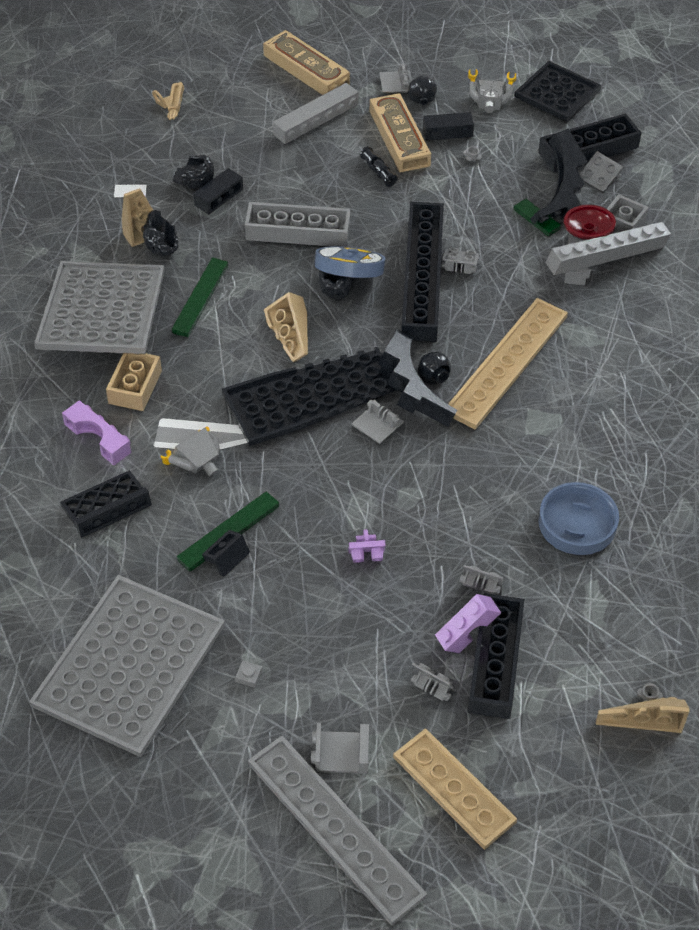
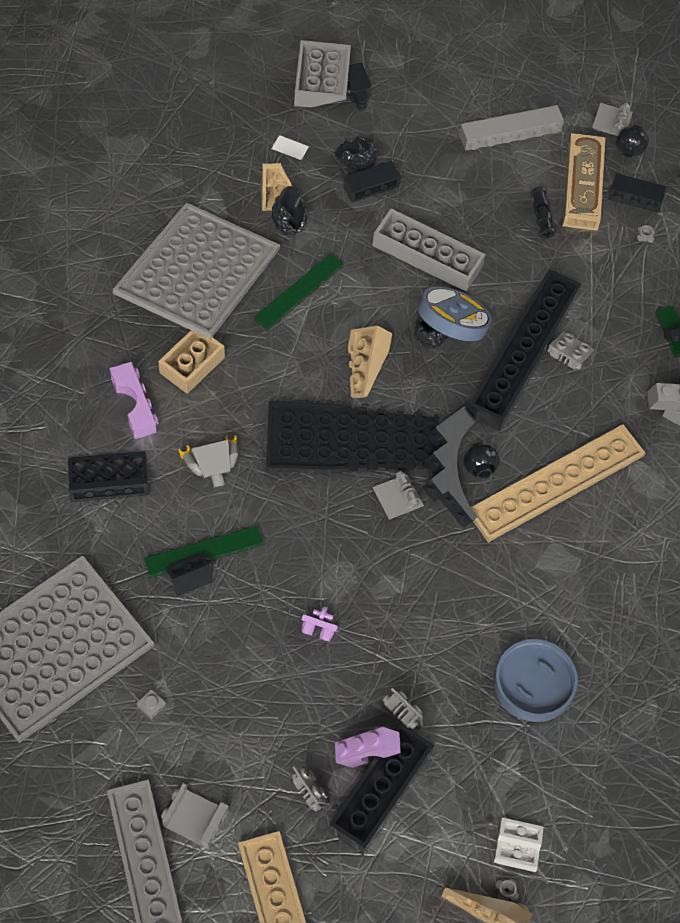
camera: 20 degrees right, 10 degrees up
tan piece [152,82,184,120] -> none
sticker [154,418,247,449] -> none
brick [263,30,350,95] -> none
none -> light grey slope [294,40,351,107]
none -> black hinge [346,62,371,110]
none -> white slope [494,818,544,872]

